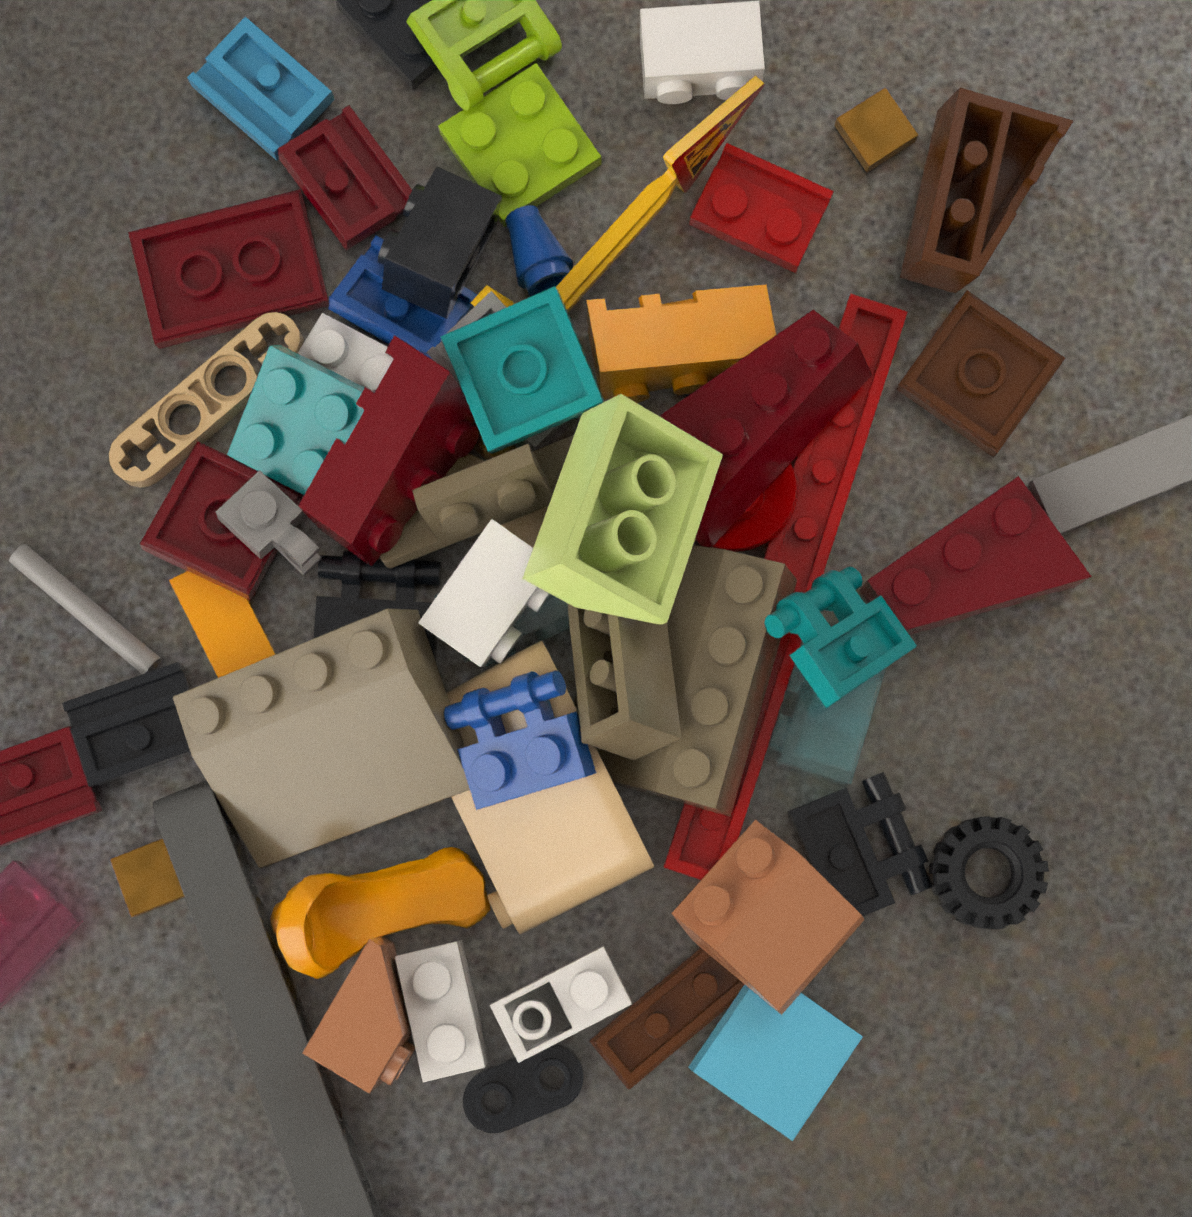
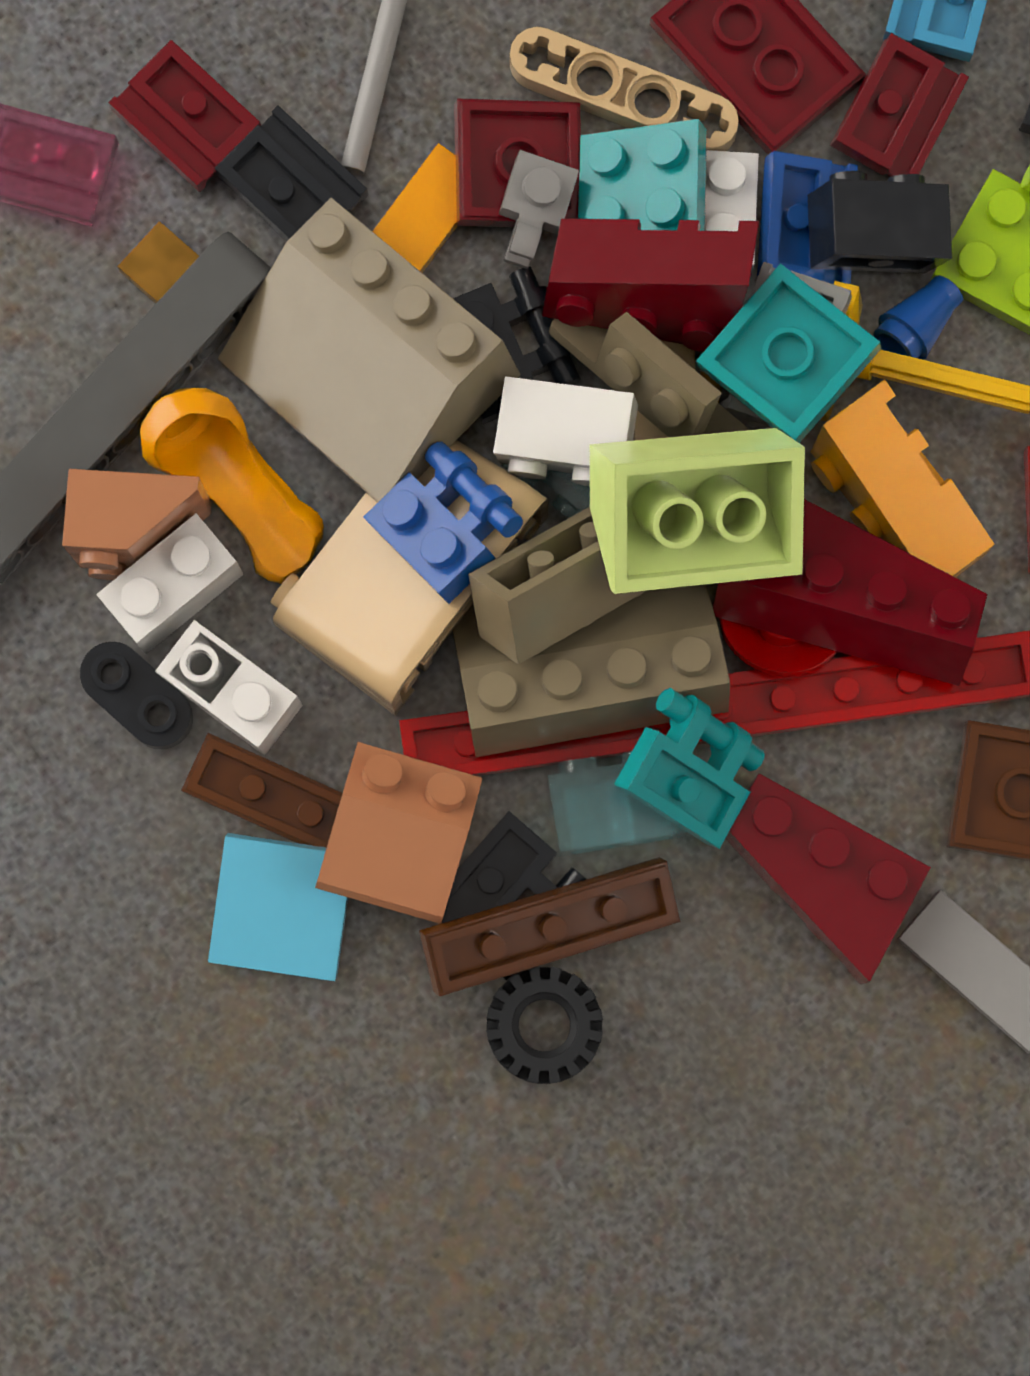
camera: 60 degrees right, 0 degrees up
none -> reddish brown tile [419,857,680,997]

